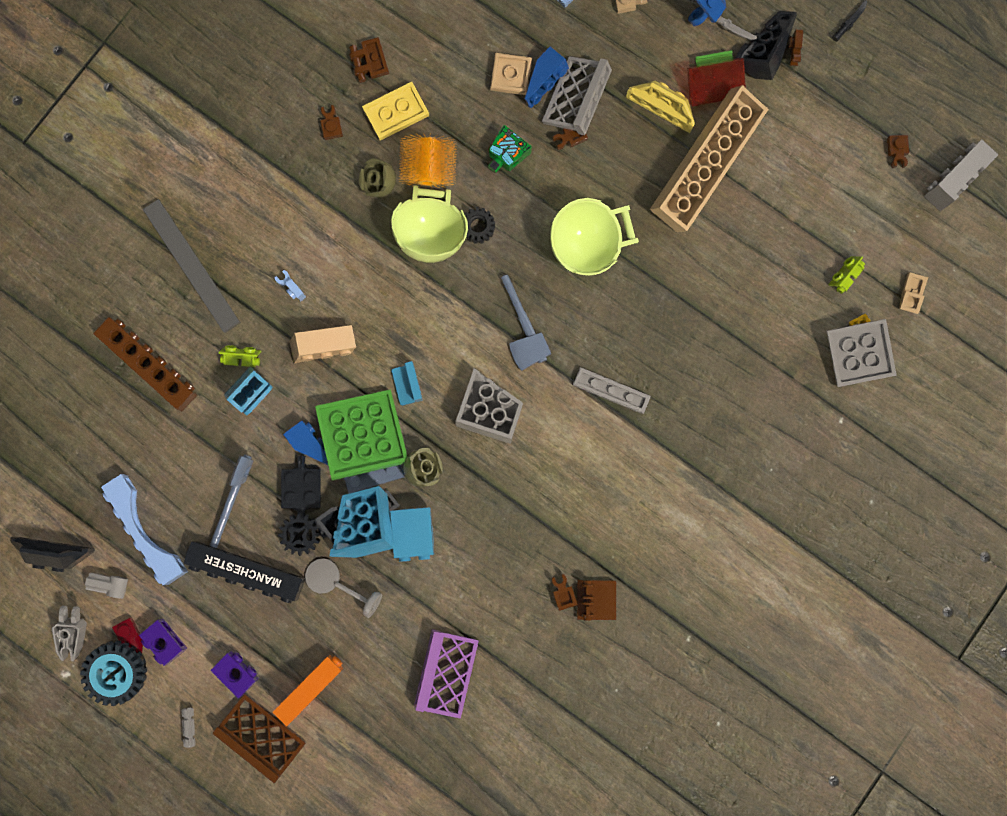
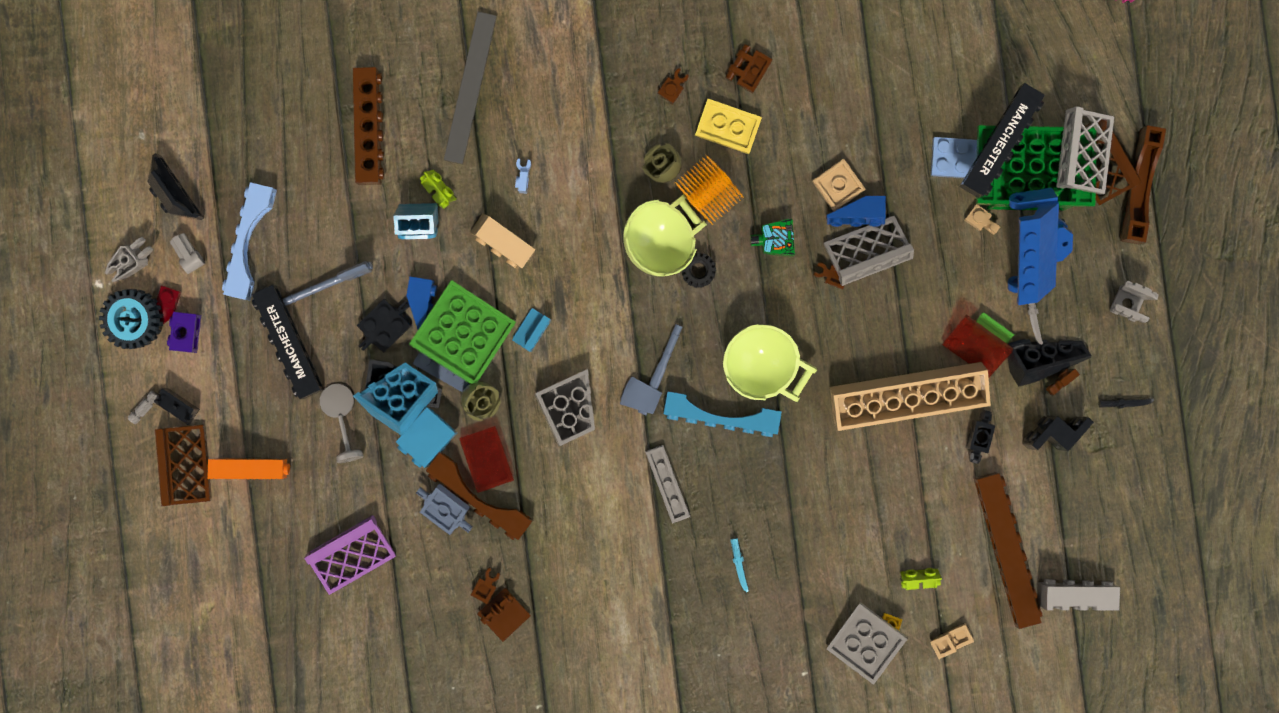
camera: 50 degrees right, 5 degrees up
dark purple brick [210,651,259,699] -> none
black gear [278,513,321,556] -> none
light yellow wedge [626,81,695,133] -> none
reddish brown plate [887,135,909,169] -> none
none -> black hinge [154,388,200,425]
none -> sand blue plate [416,484,473,535]
none -> reddish brown arch [426,452,533,540]
none -> clear red plate [459,426,514,493]
none -> dark azure arch [663,391,782,437]
none -> medium azure piece [730,538,749,592]
none -> black piece [966,410,995,464]
none -> reddish brown brick [973,472,1043,629]
none -> black bracket [1023,415,1094,451]

